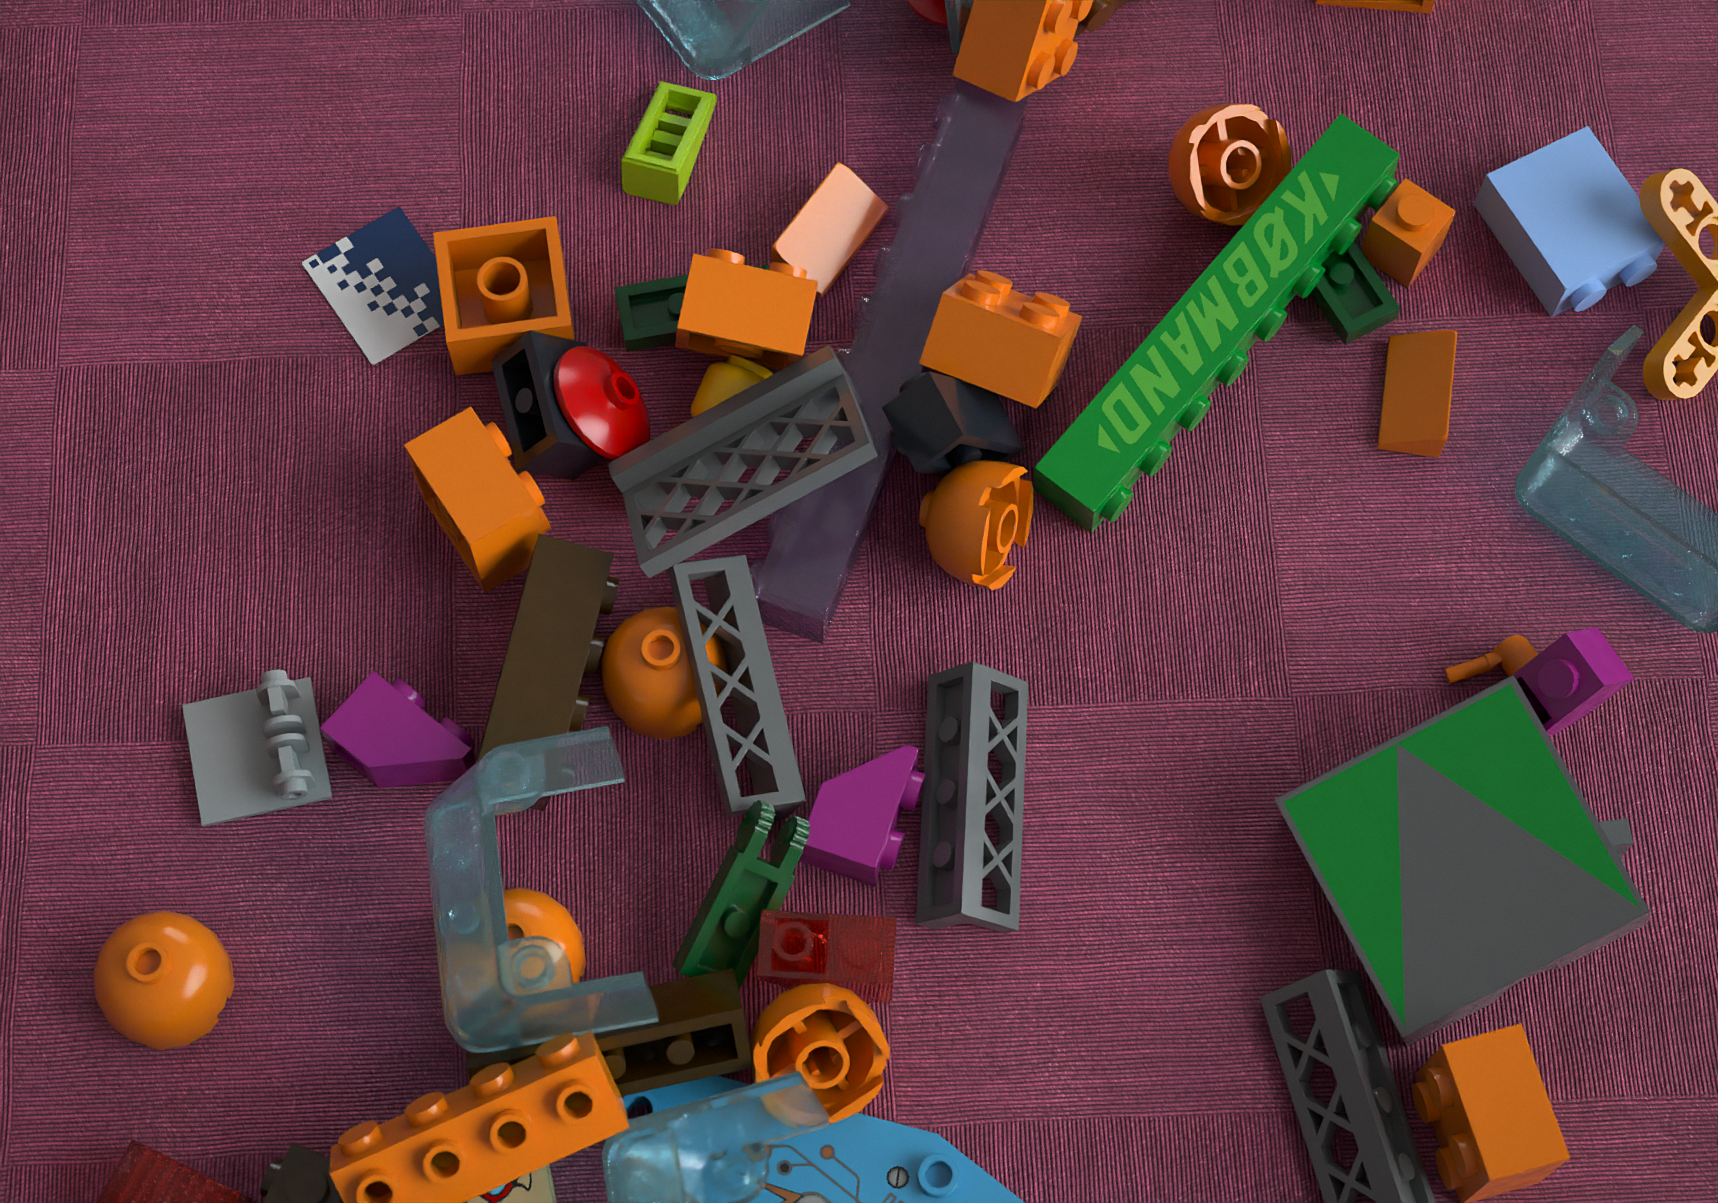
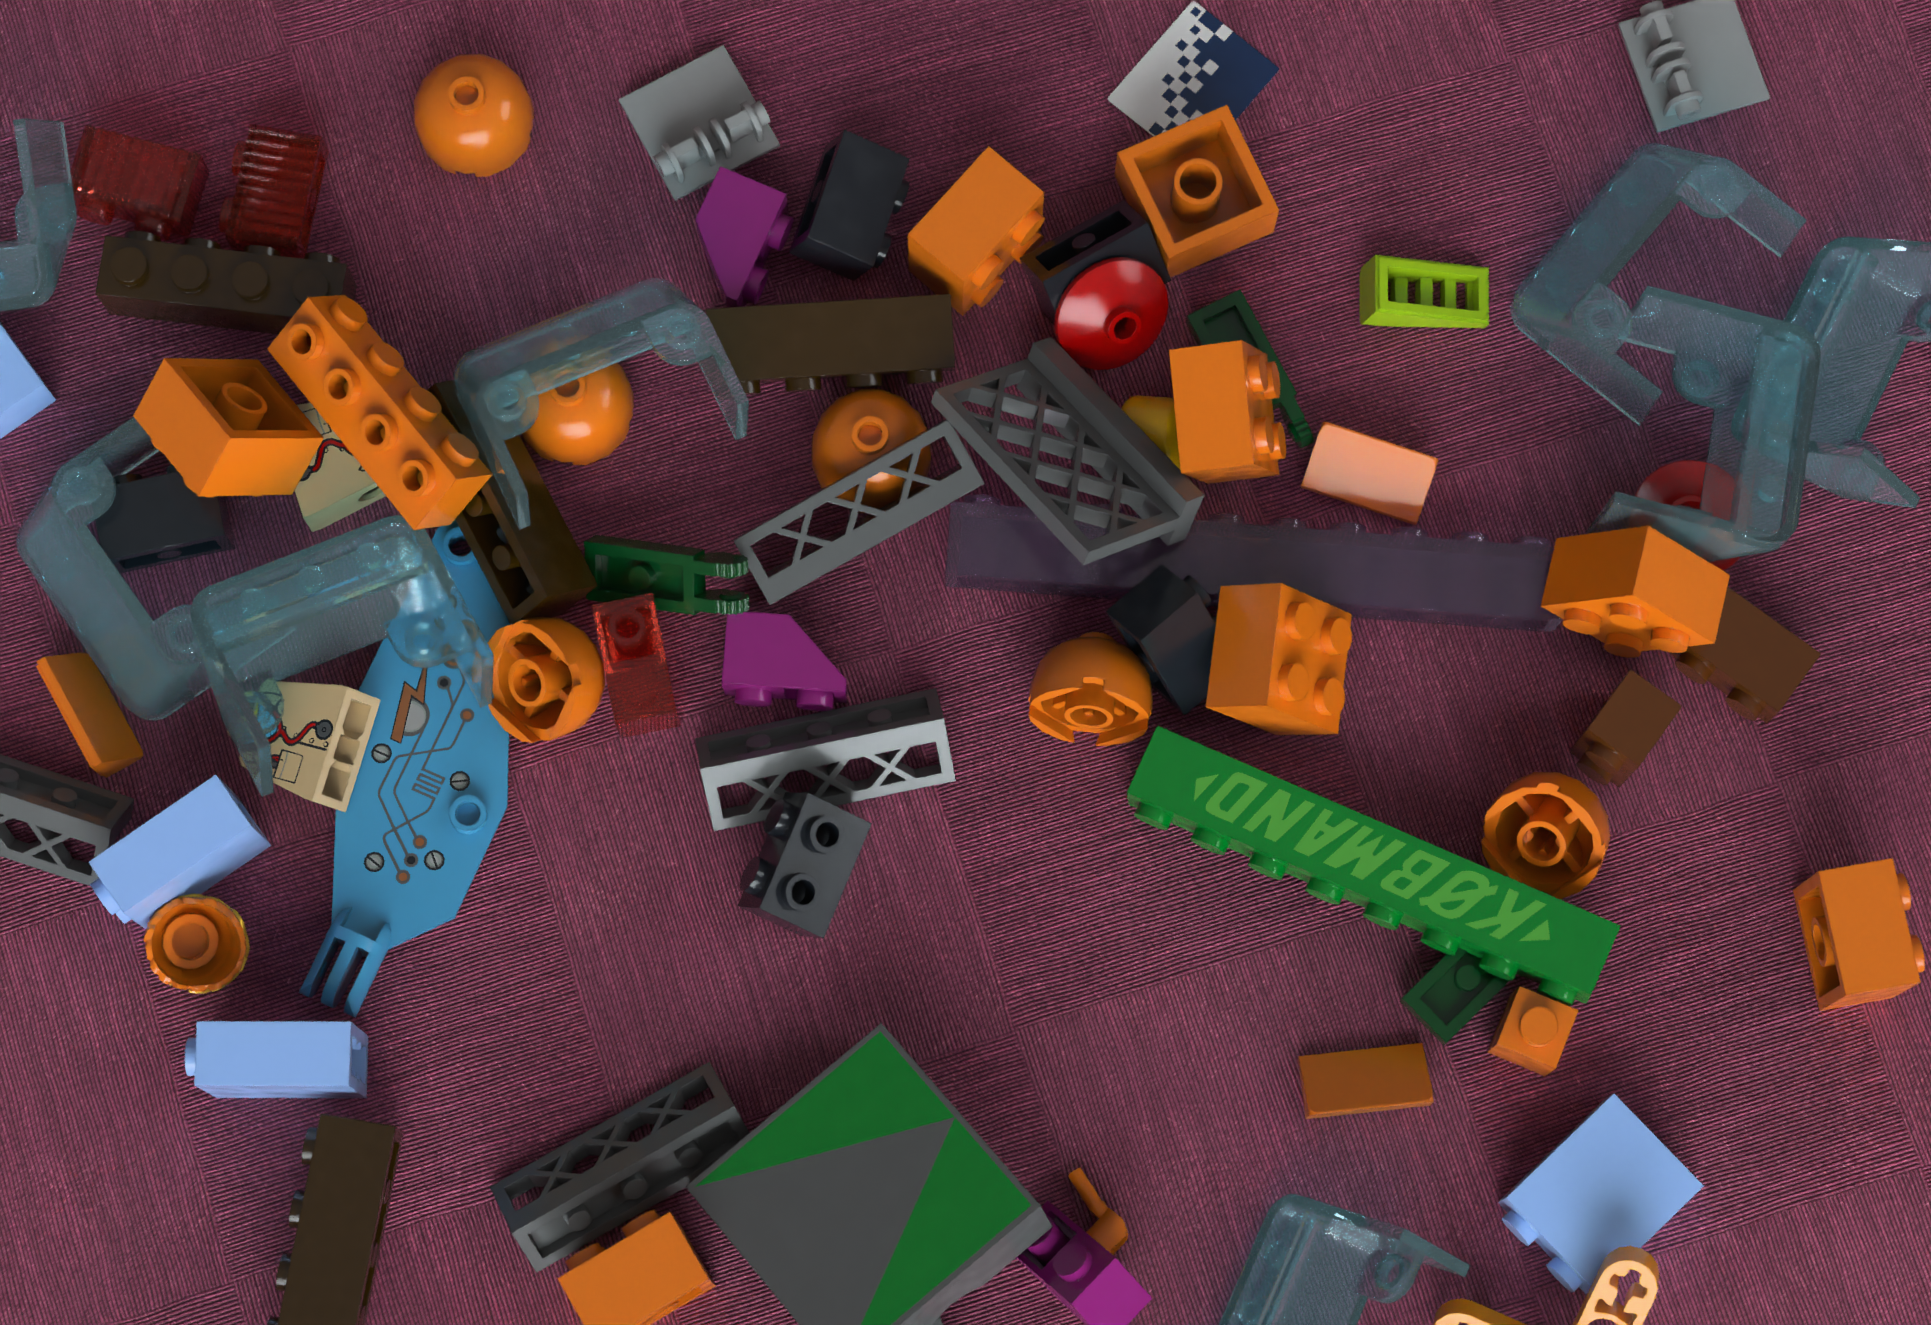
camera: 75 degrees right, 10 degrees up
none -> black brick [737,792,871,938]
none -> black brick [789,130,909,281]
none -> reddish brown brick [1569,669,1682,788]

